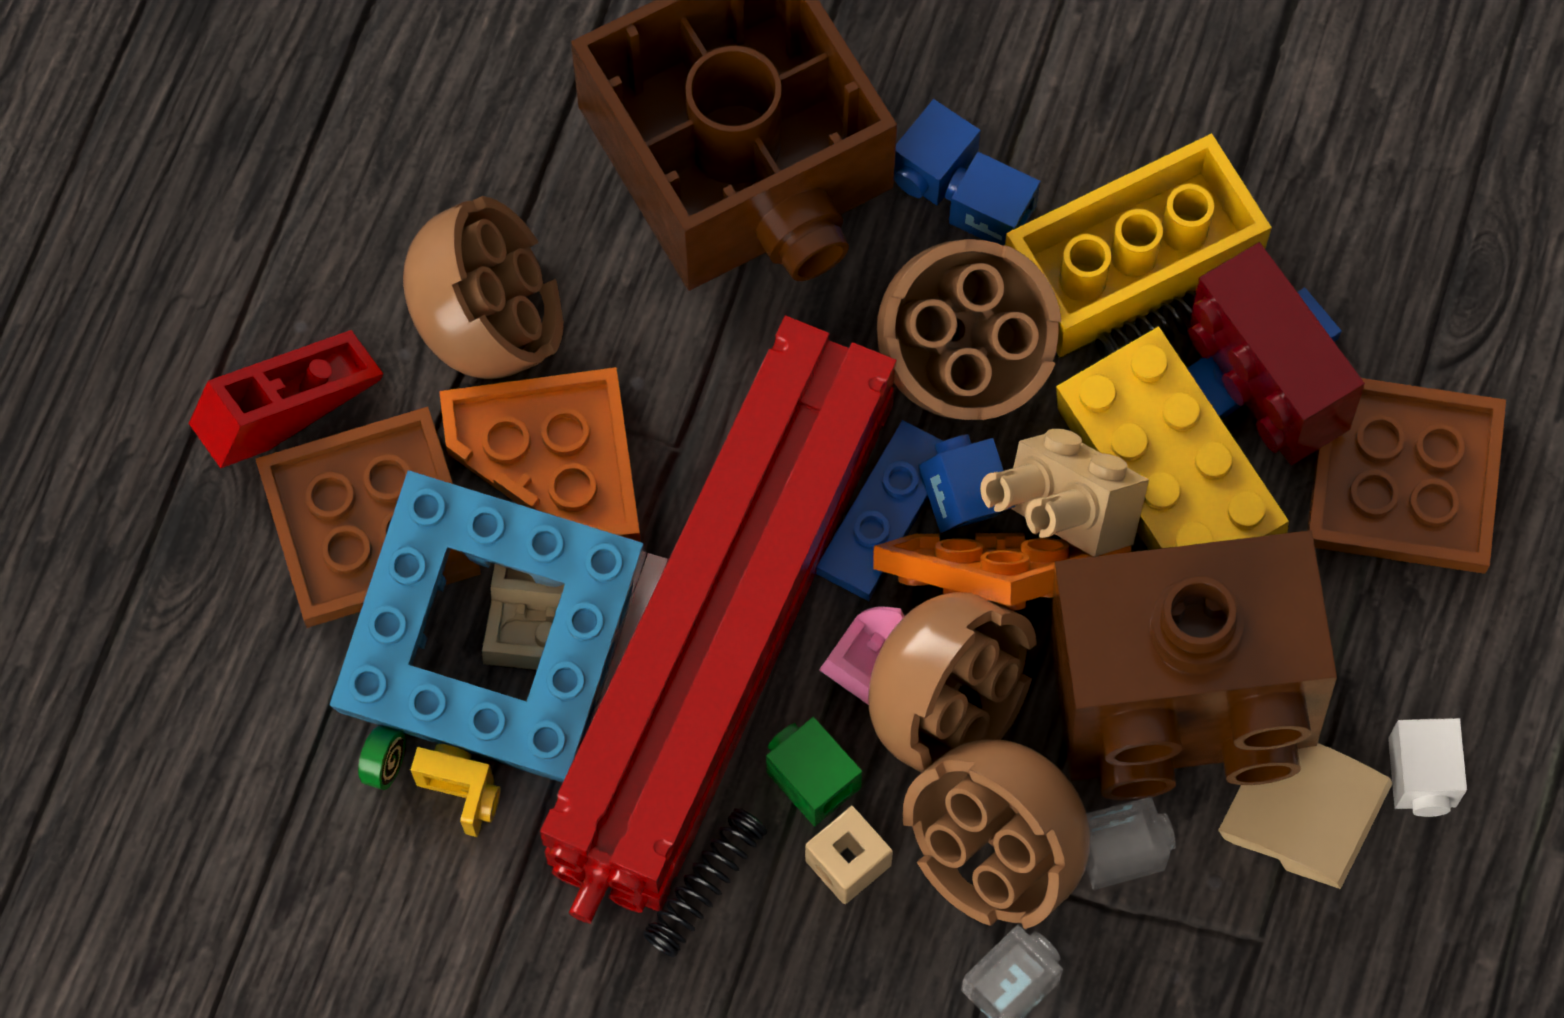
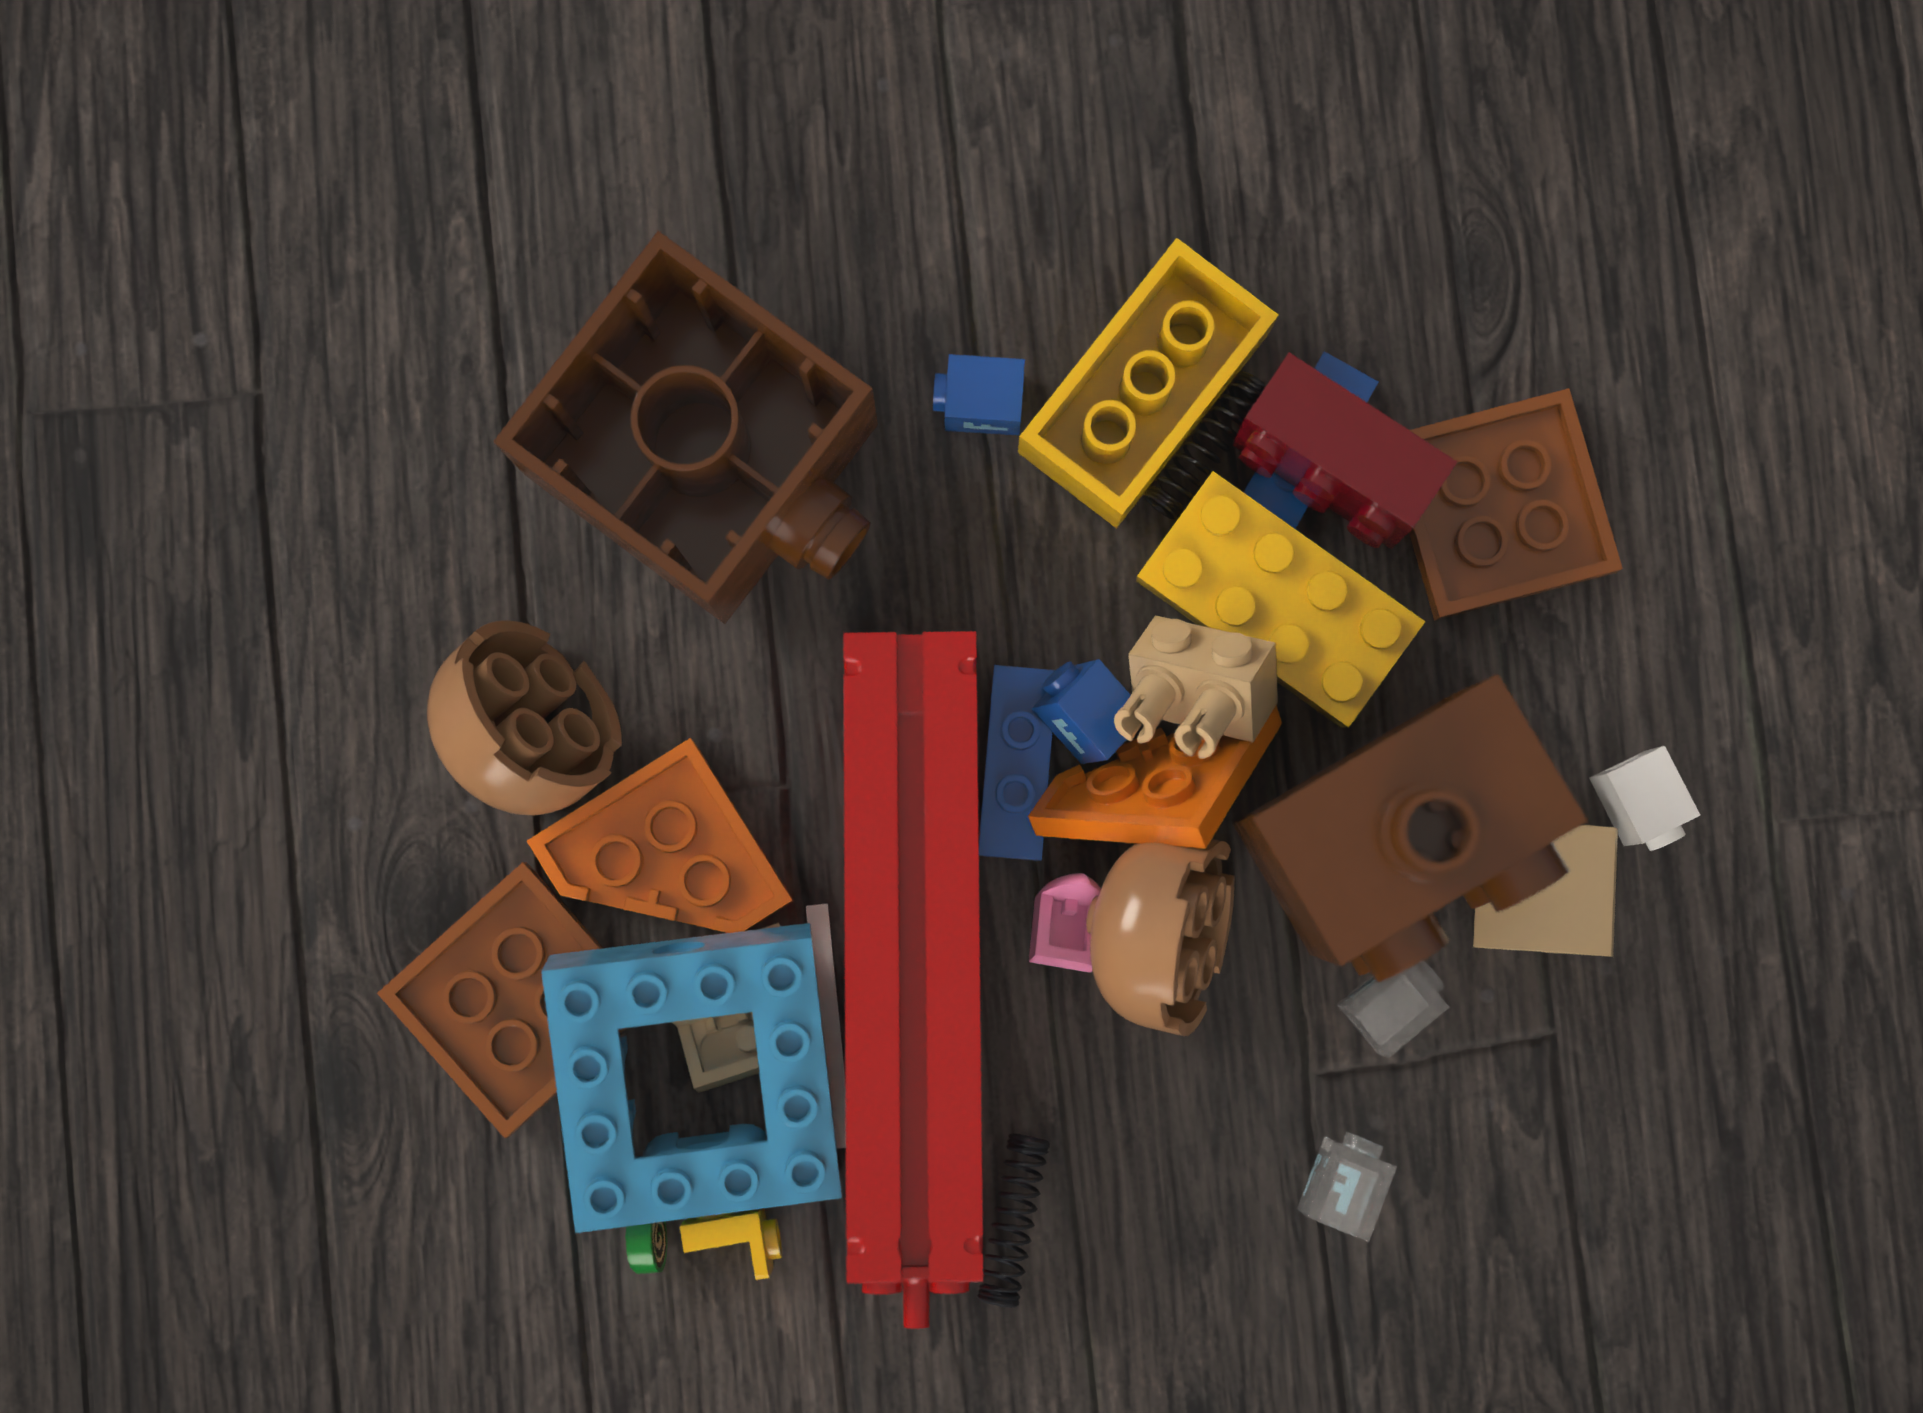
camera: 25 degrees left, 15 degrees up
red slope [188,330,384,468] -> none
green brick [766,717,862,827] -> none
tan piece [805,805,893,904] -> none
medium nougat cylinder [877,239,1061,420] -> none
blue brick [894,99,981,206] -> none
medium nougat cylinder [903,739,1091,929] -> none

